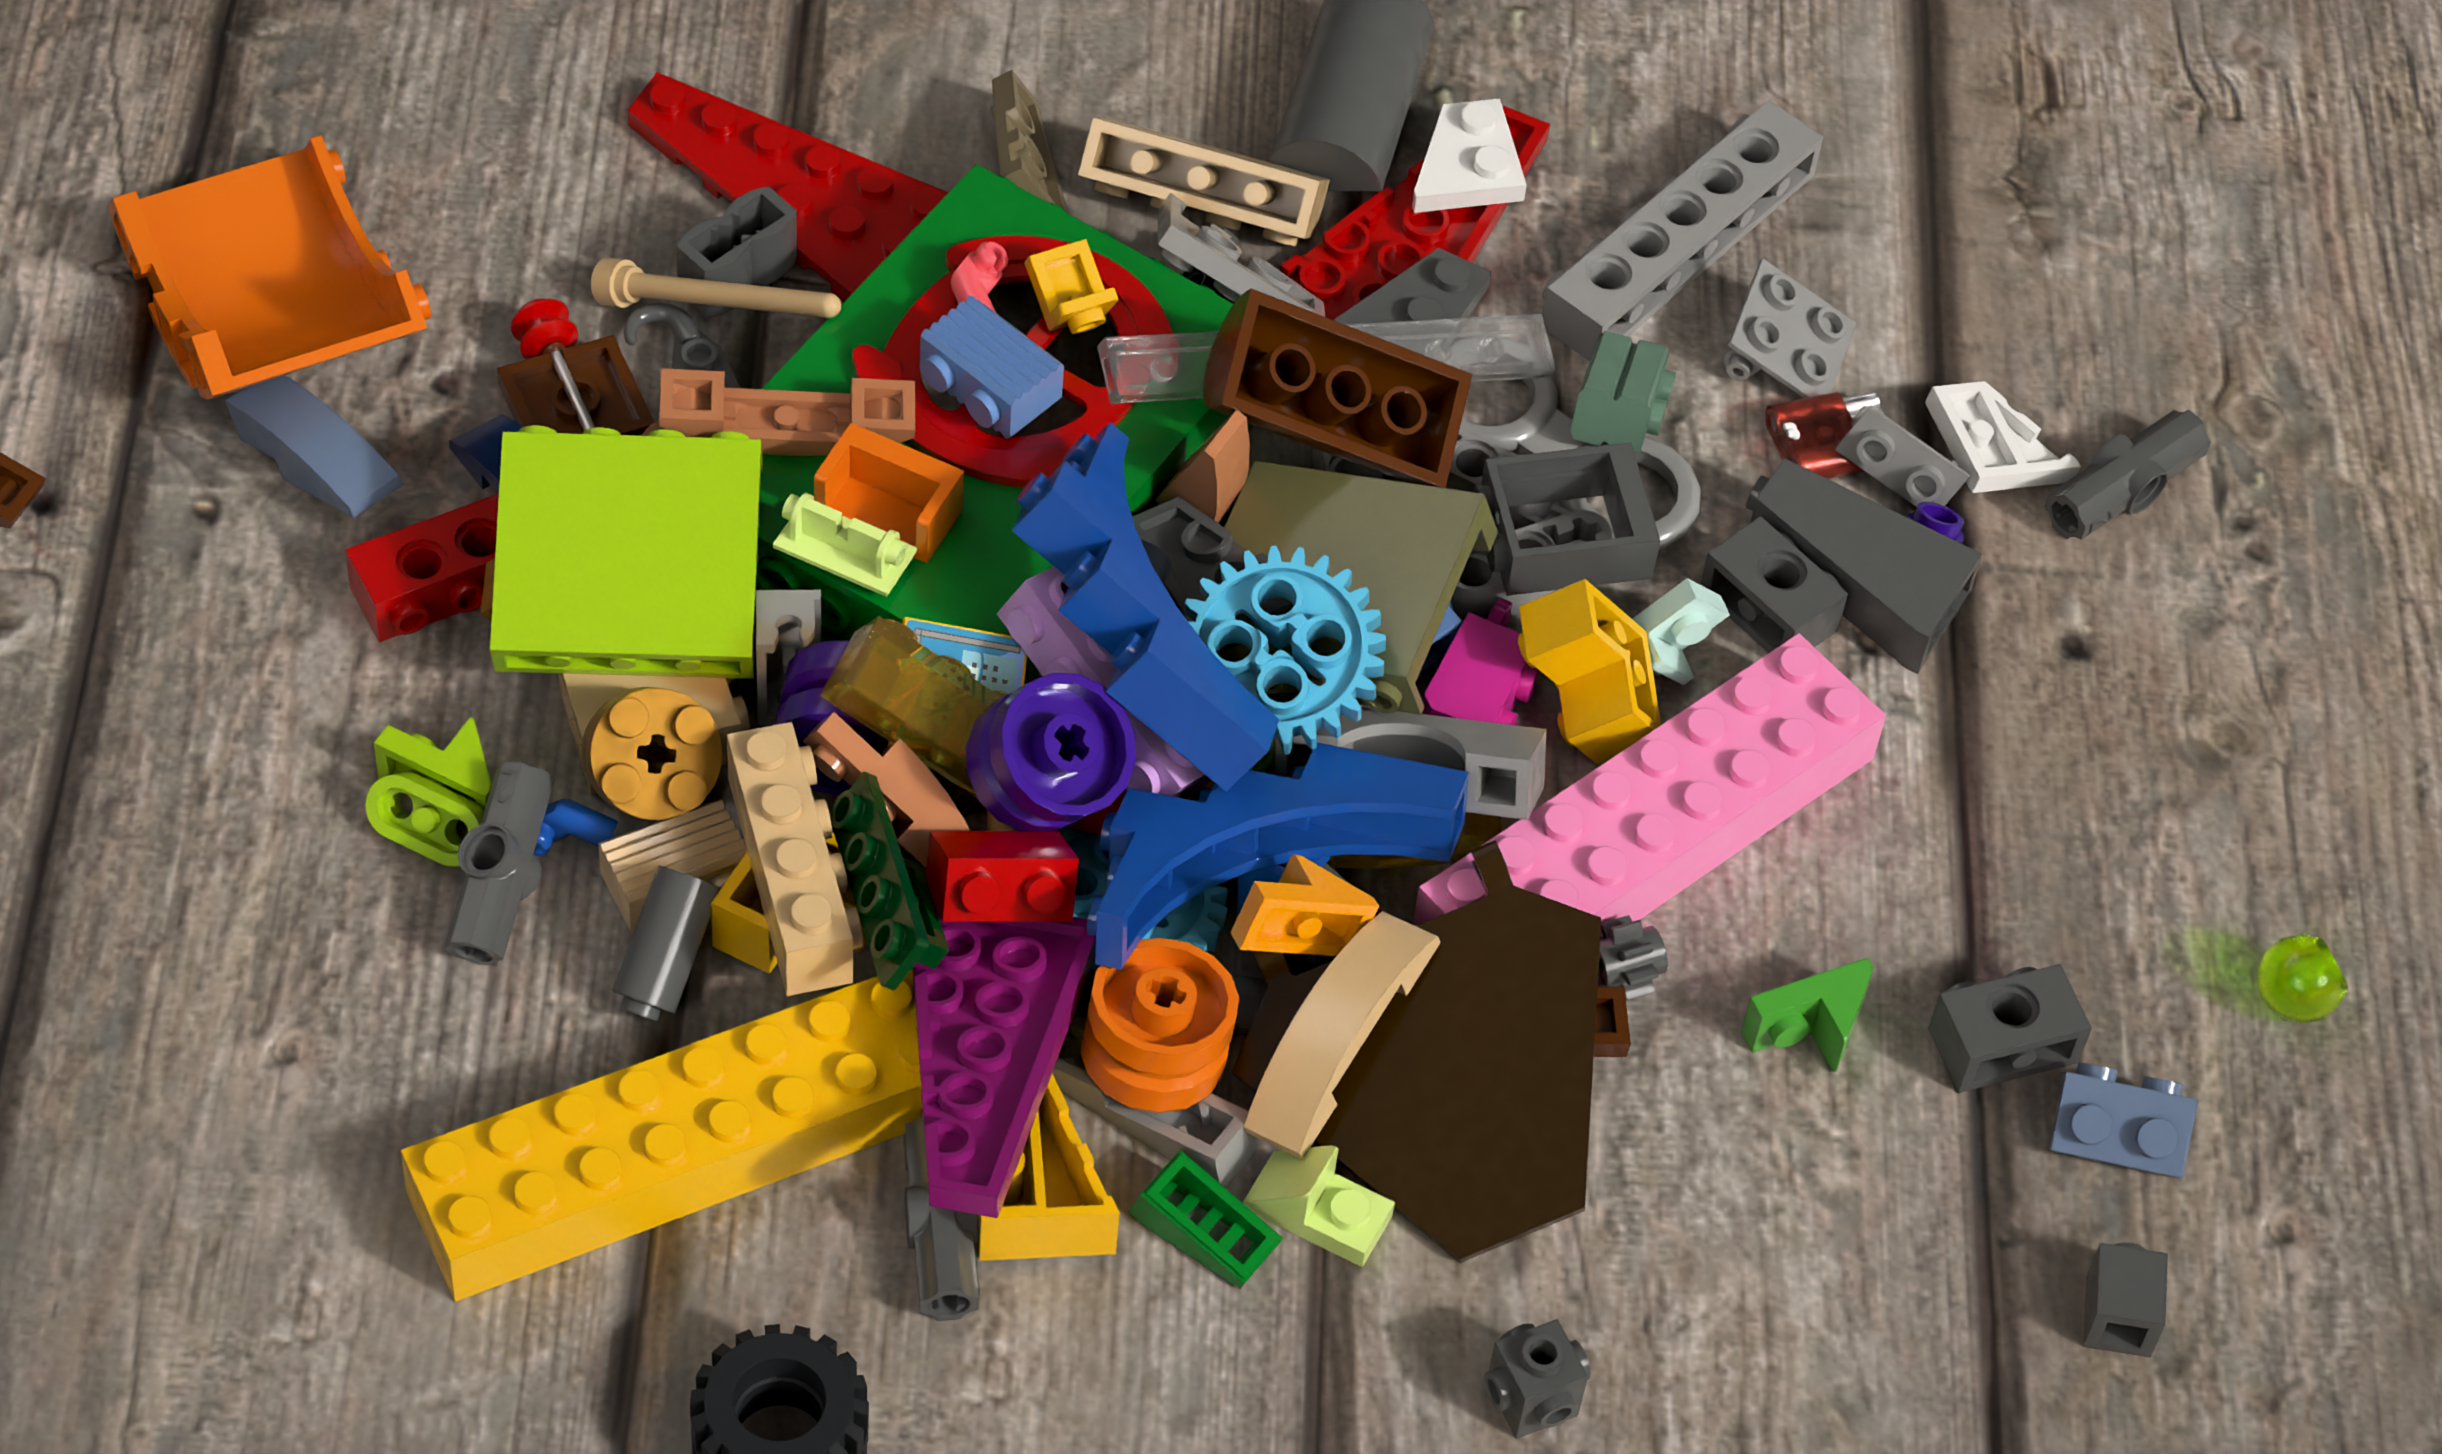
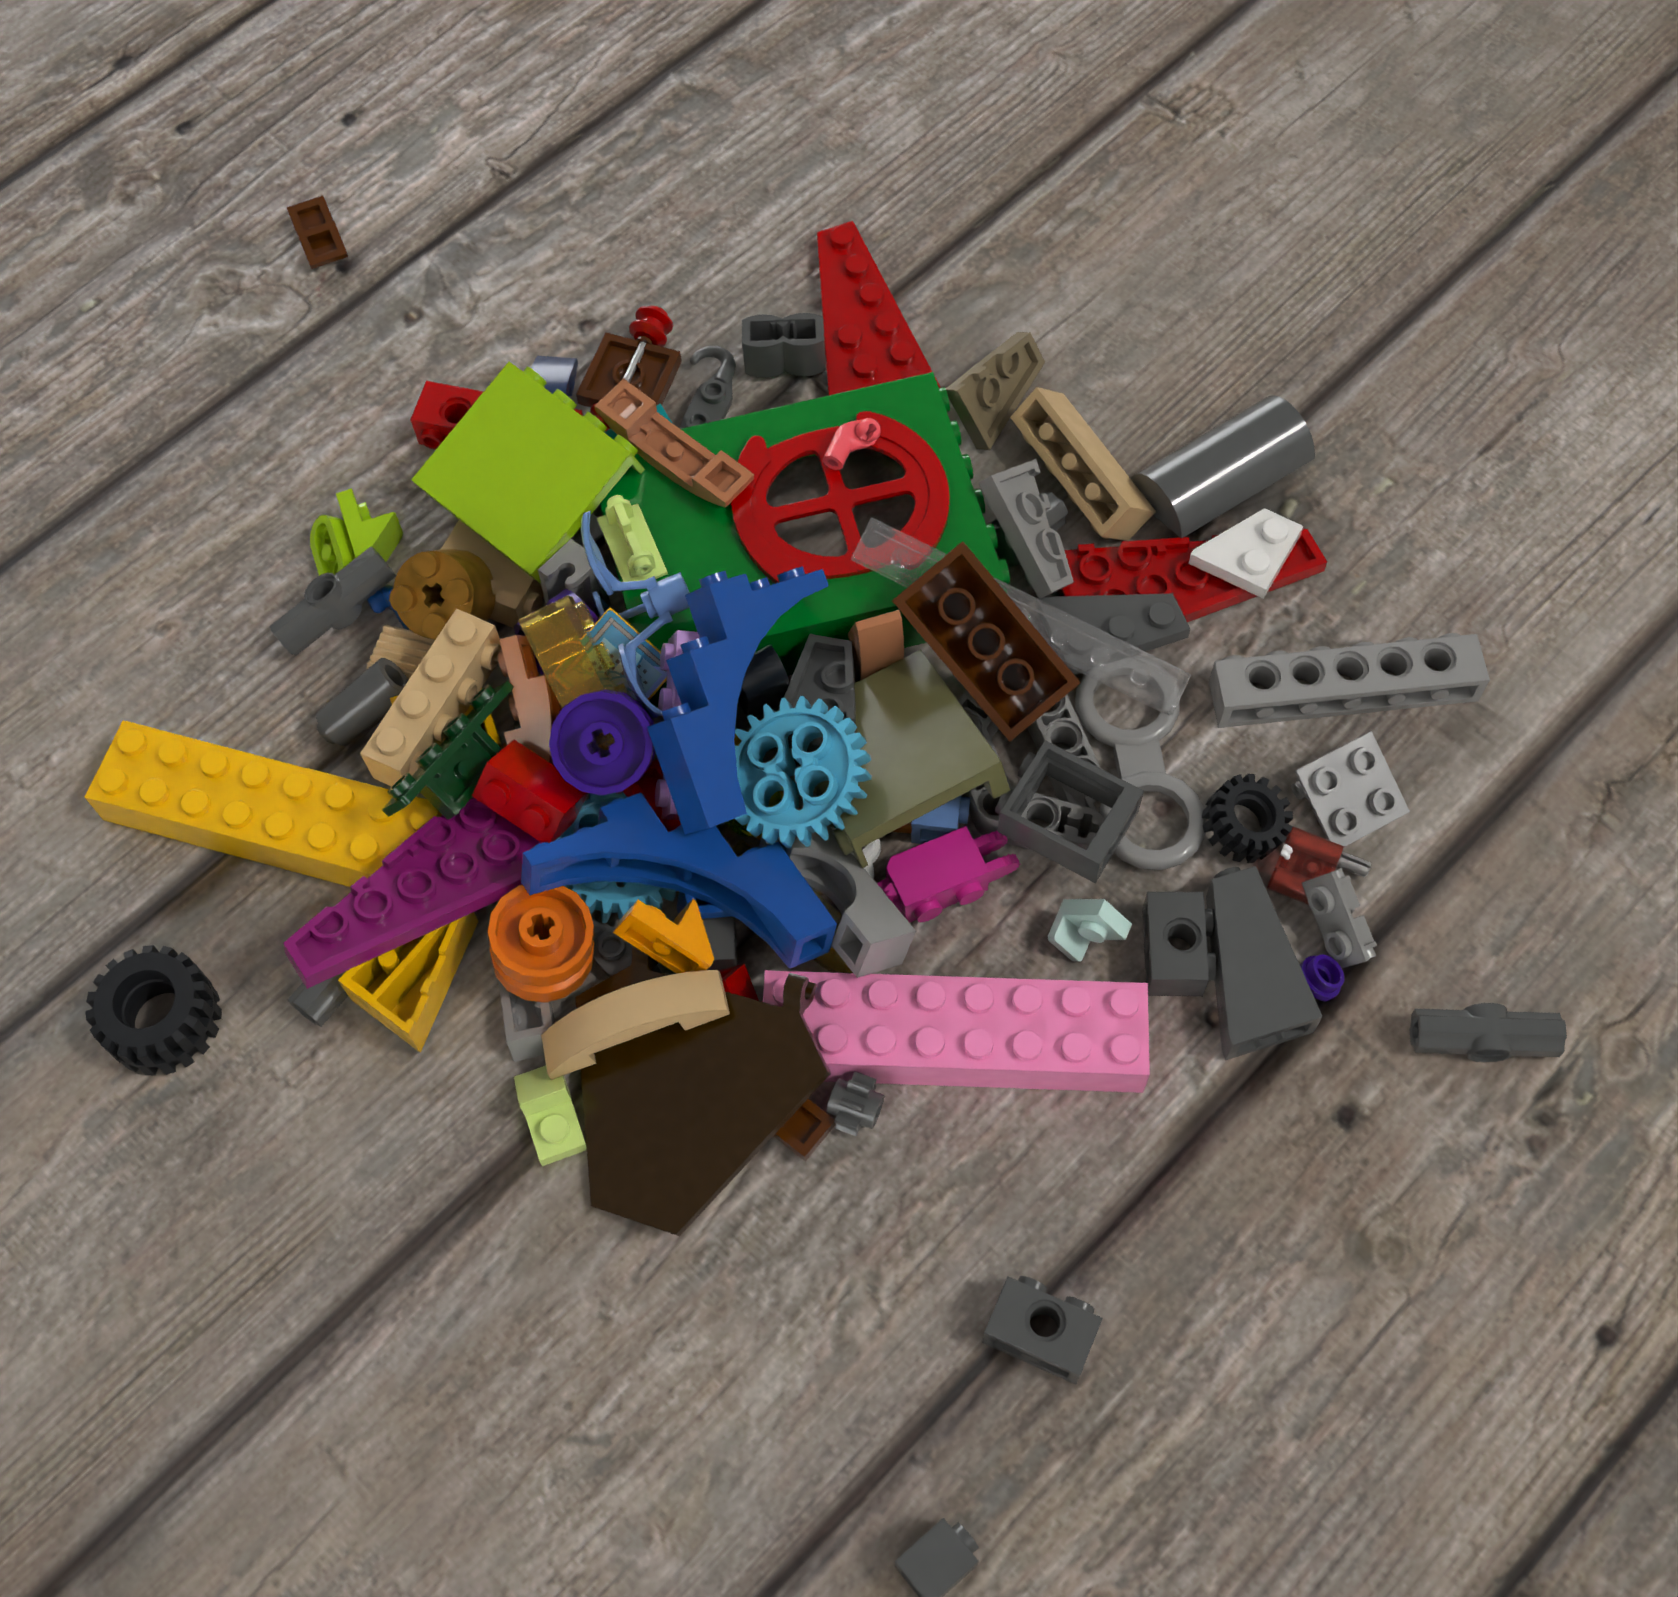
camera: 50 degrees right, 10 degrees up
orange panel [108,135,431,399] -> none
sand blue slope [225,376,403,518] -> none
tan piece [591,258,841,318] -> none
orange panel [814,423,964,563] -> none
medium blue brick [920,295,1064,439] -> none
yellow bracket [1024,239,1119,334] -> none
green slope [1128,1150,1283,1289] -> none
dark grey brick [1484,1319,1591,1439] -> none
yellow brick [1518,579,1662,765] -> none
sand green brick [1570,331,1676,455] -> none
bright green slope [1741,958,1874,1072] -> none
white wing [1925,381,2081,493] -> none
sand blue bracket [2048,1062,2198,1179] -> none
clear neon green piece [2256,934,2349,1024] -> none
none -> medium blue plant [581,510,690,718]
none -> black tyre [1202,773,1293,863]

